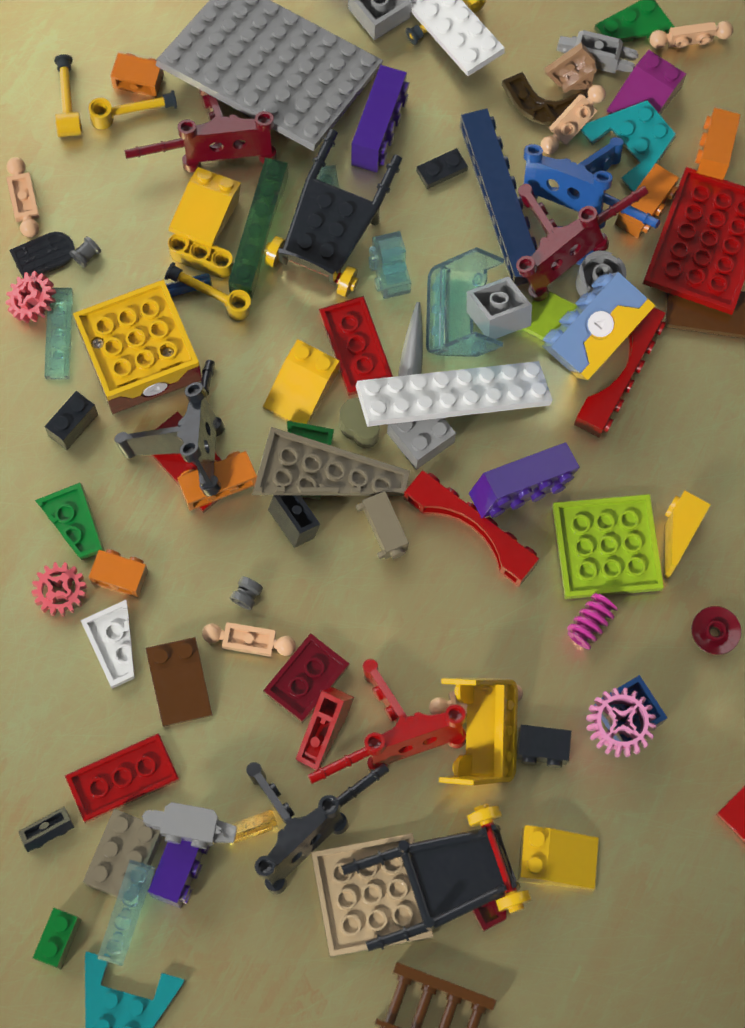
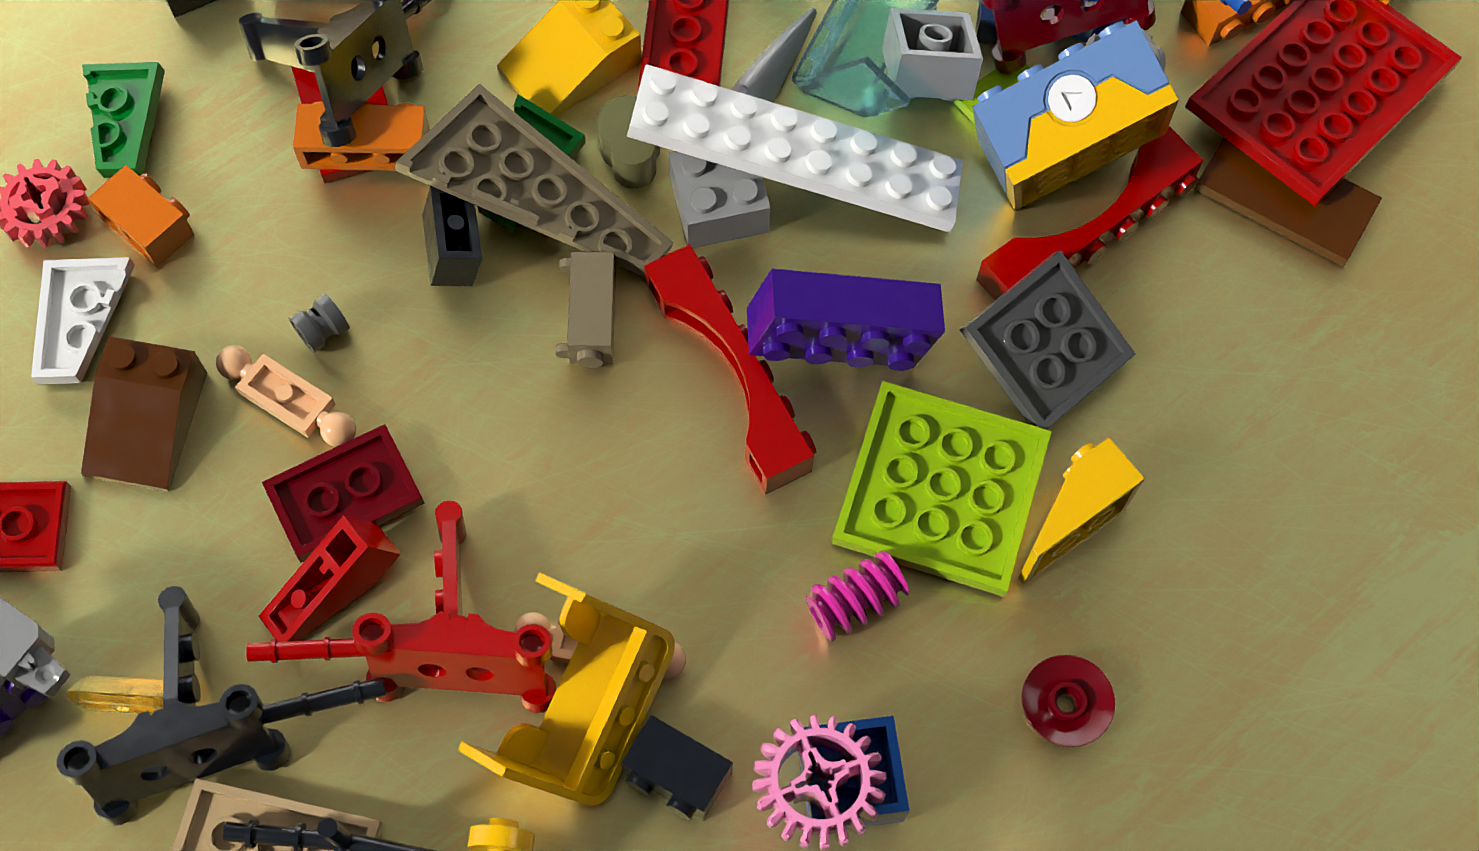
camera: 25 degrees right, 5 degrees down
none -> dark grey plate [959,250,1136,430]

